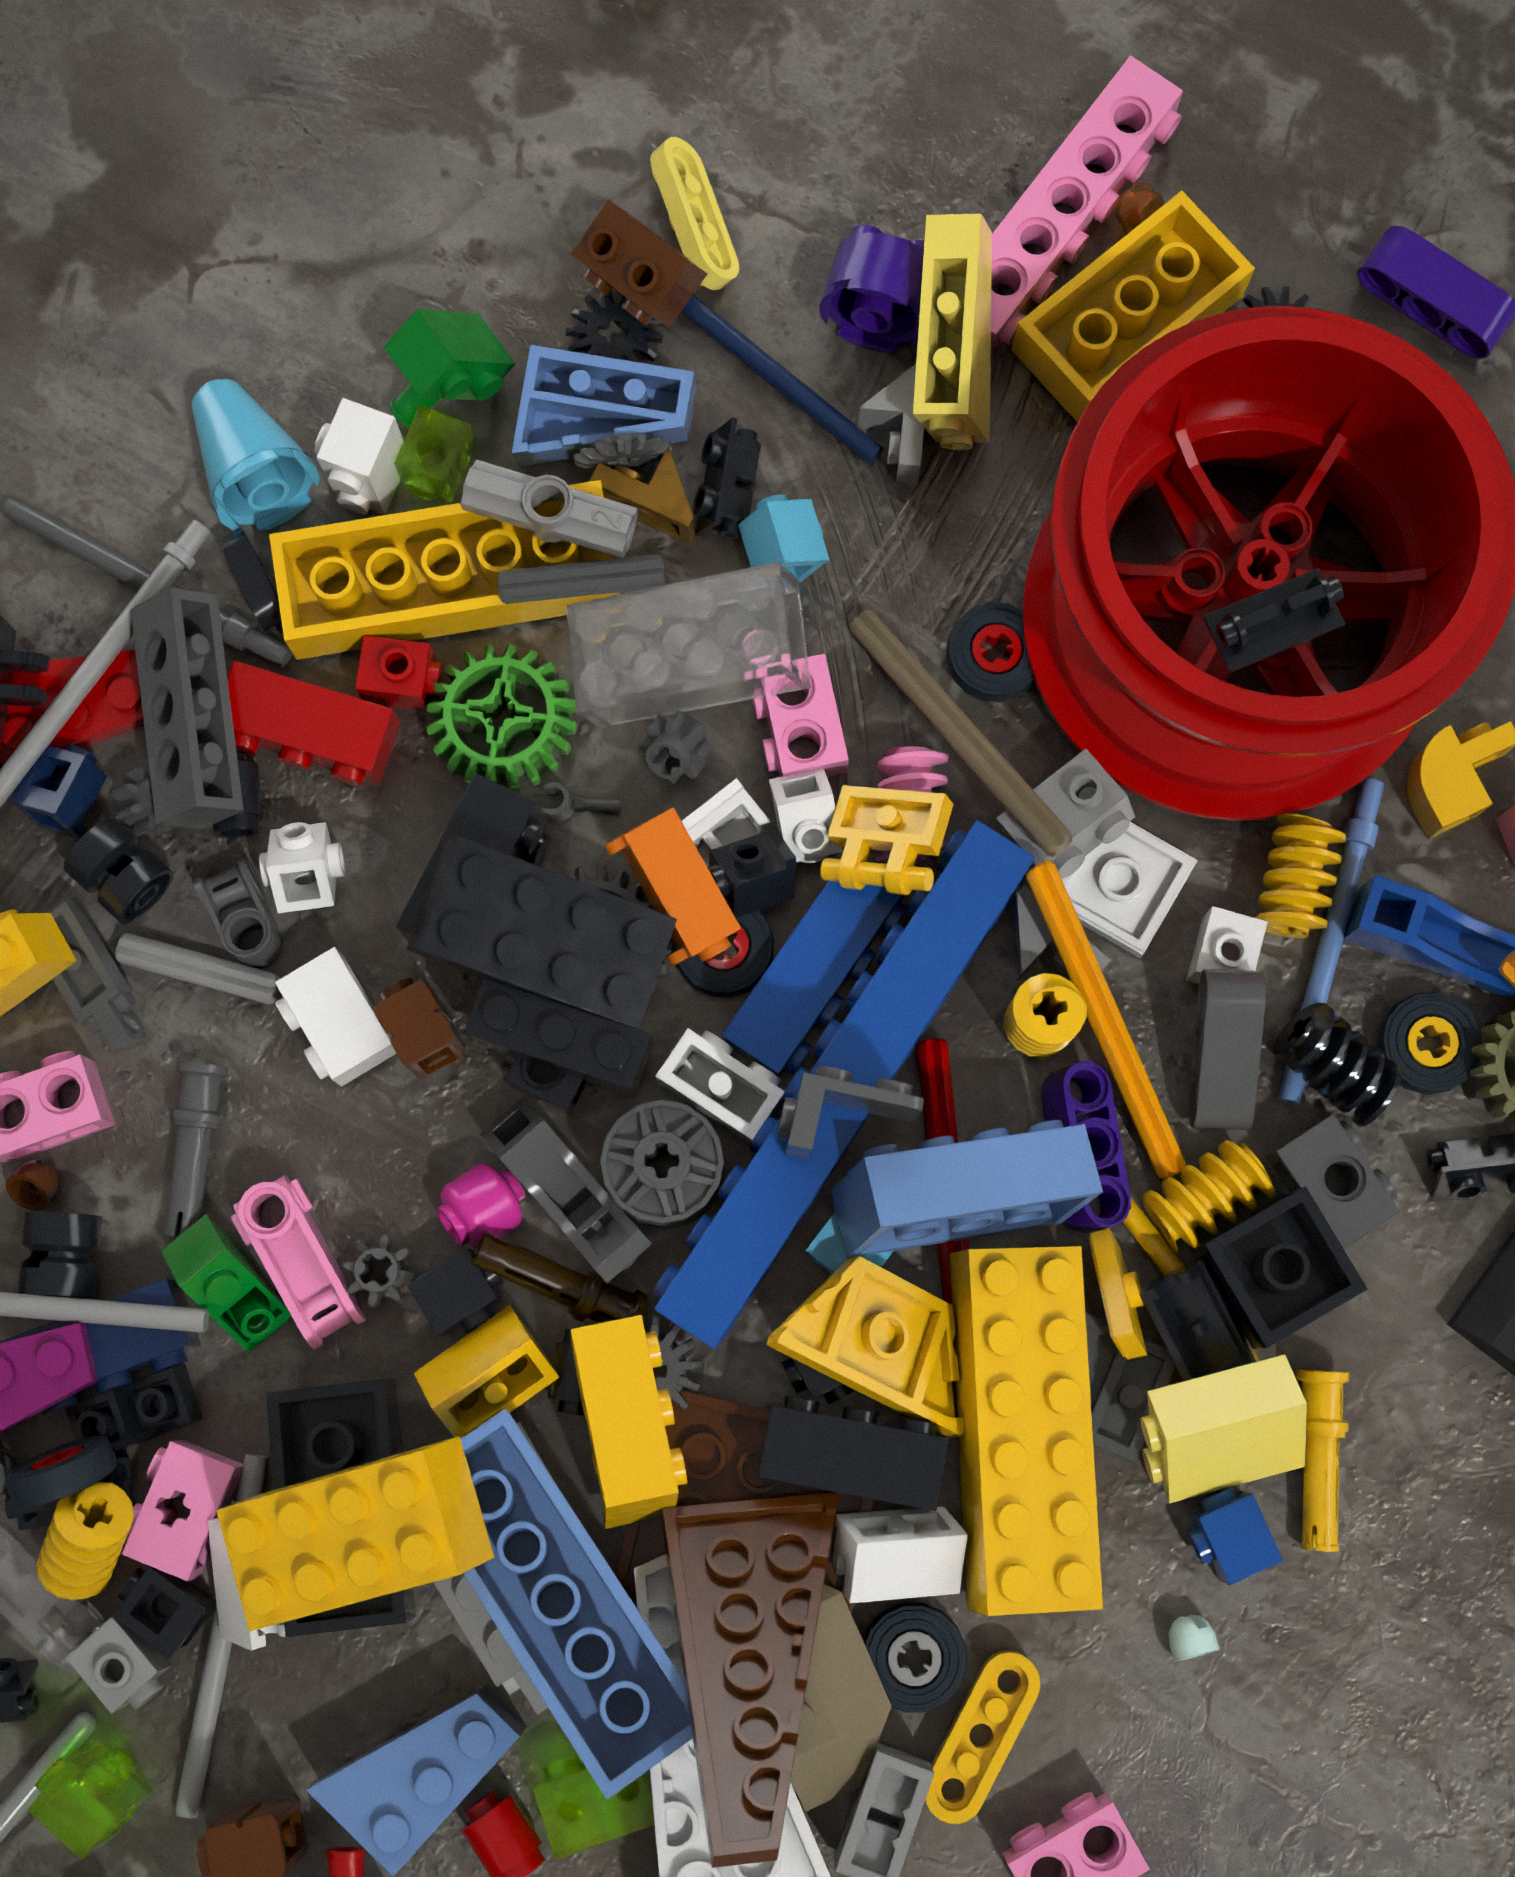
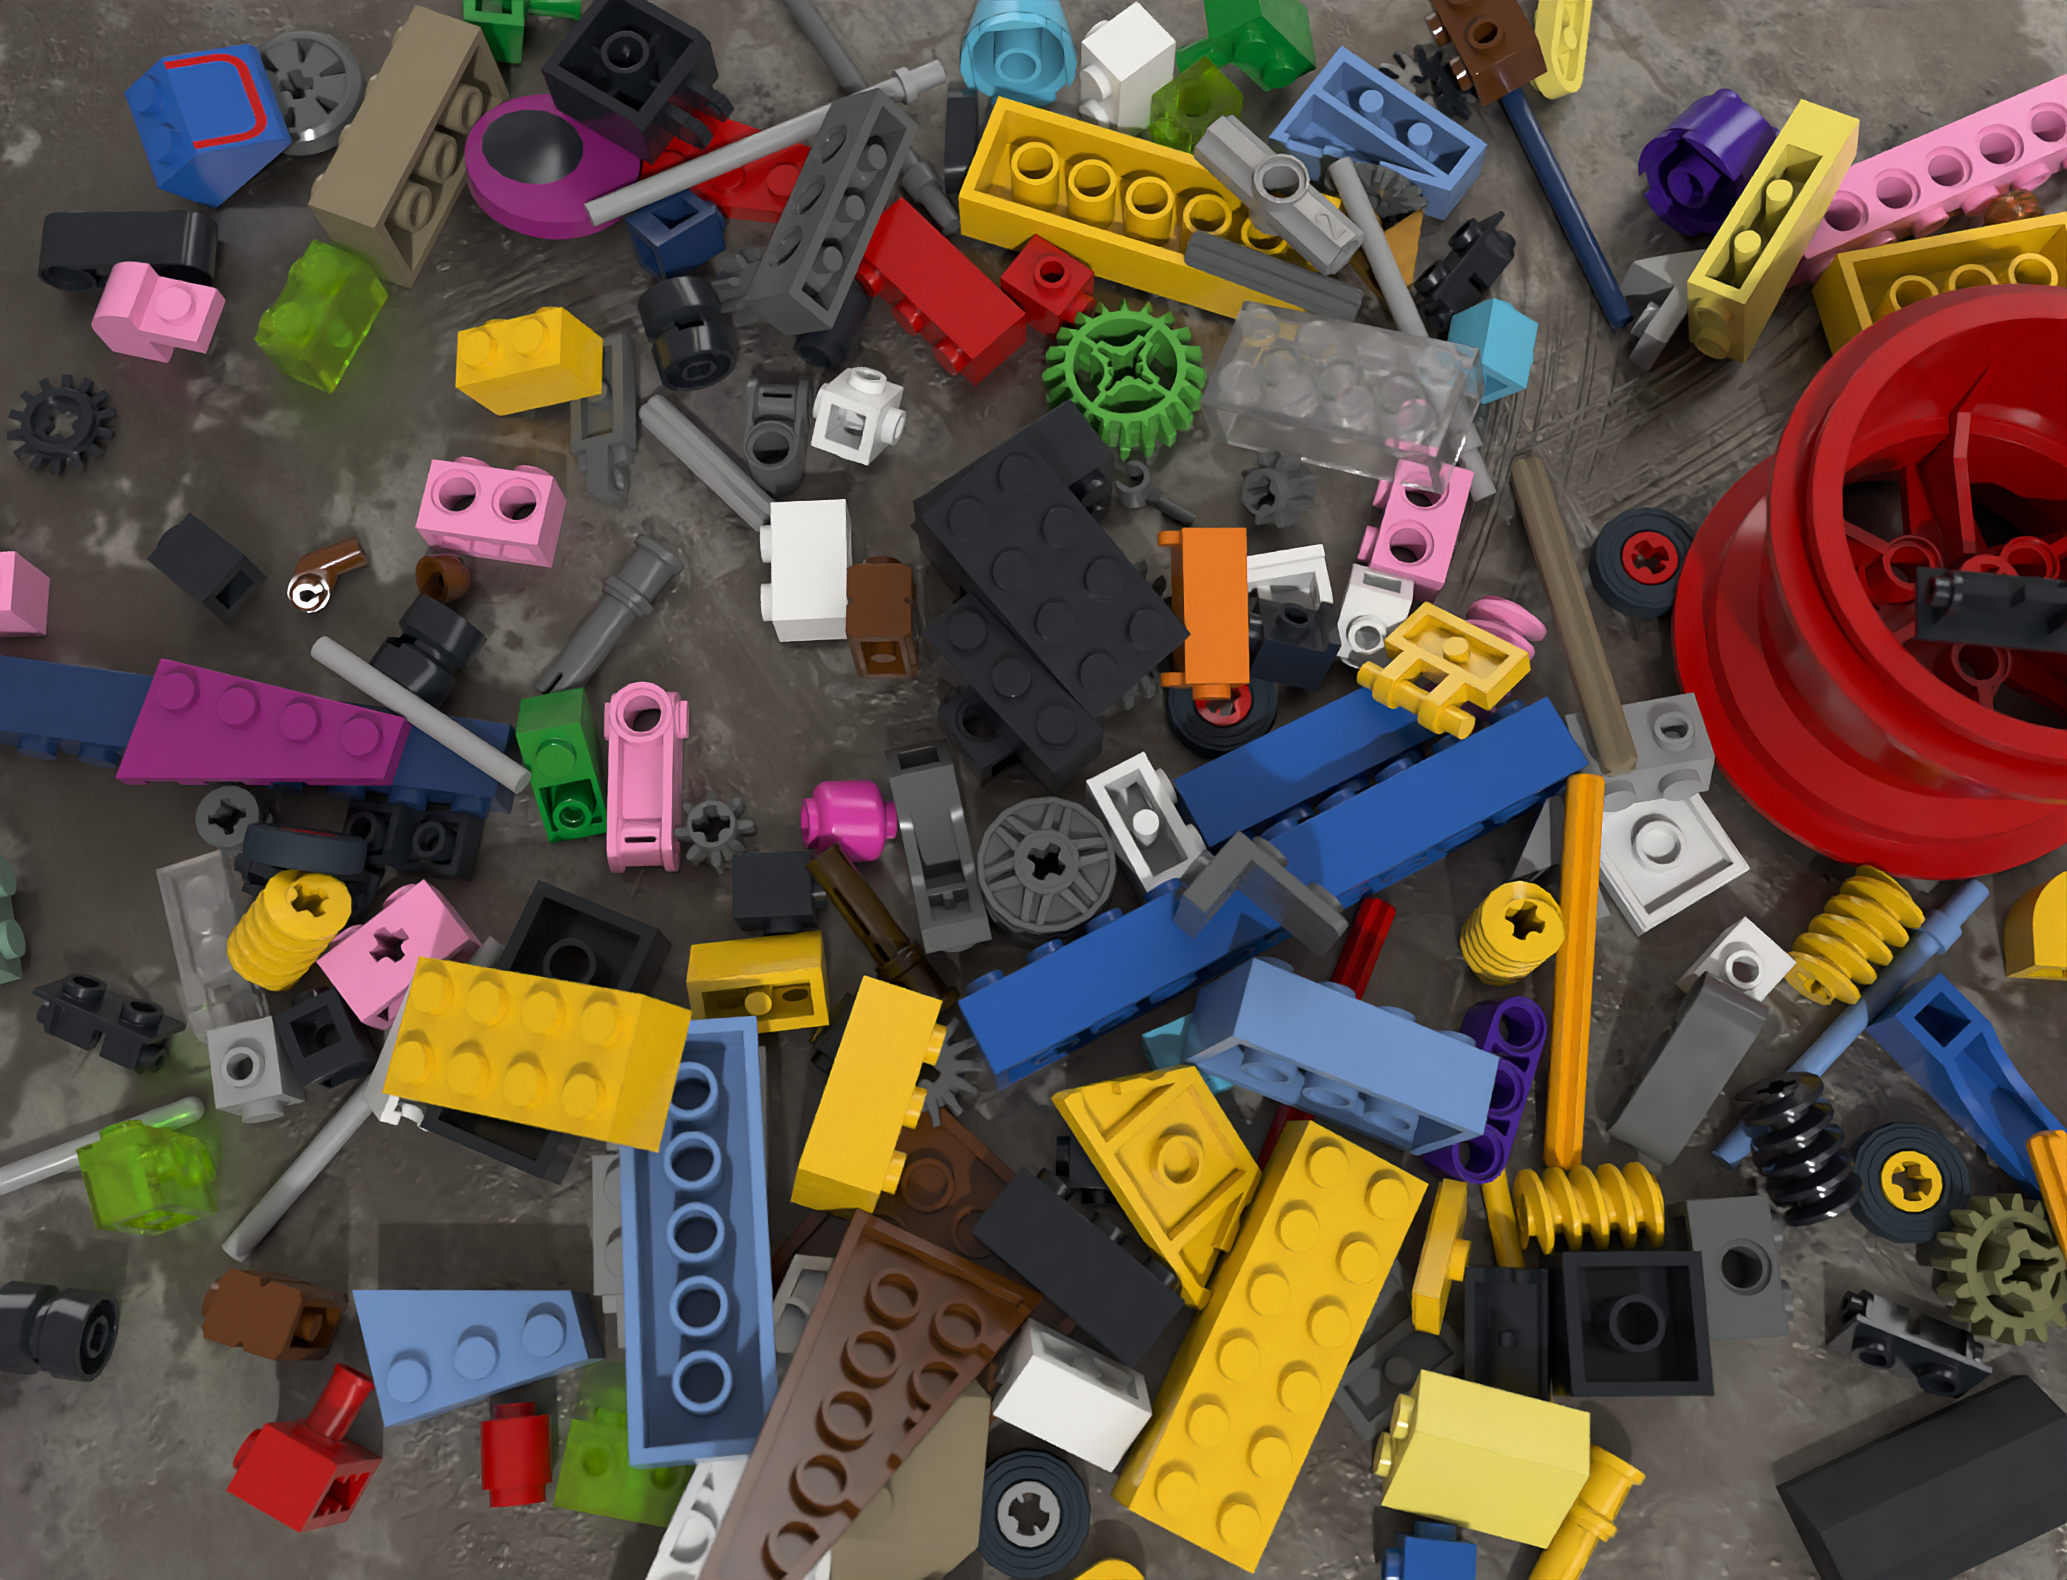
camera: 30 degrees right, 5 degrees down
none -> light grey bar [1328,157,1497,503]

